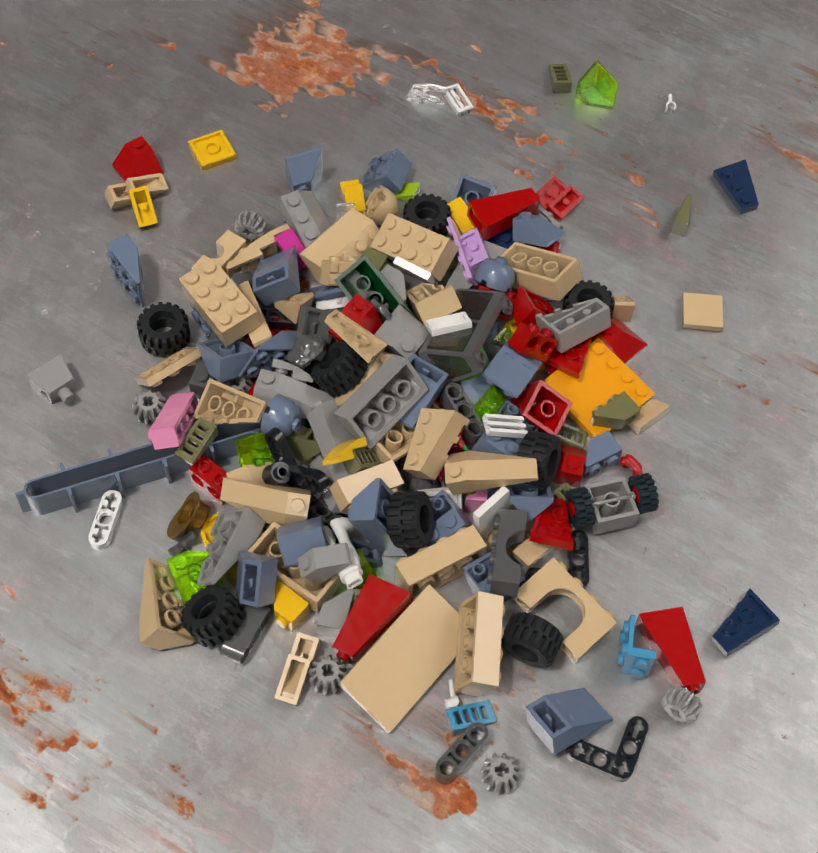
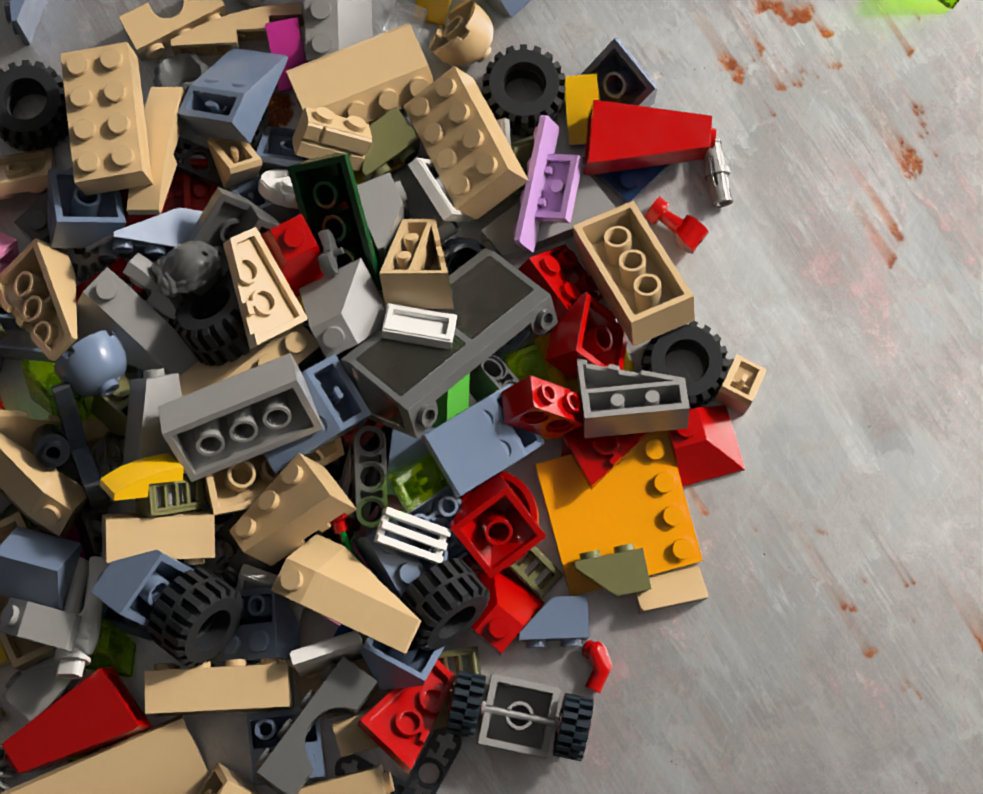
camera: 25 degrees right, 20 degrees up
lime slope [396,182,421,202] -> none
sand blue cylinder [474,256,515,292] -> none
sand blue slope [513,212,566,247] -> none
red slope [536,175,584,221] -> none
olive slope [671,194,692,237] -> none
tan tile [682,292,724,331] -> none

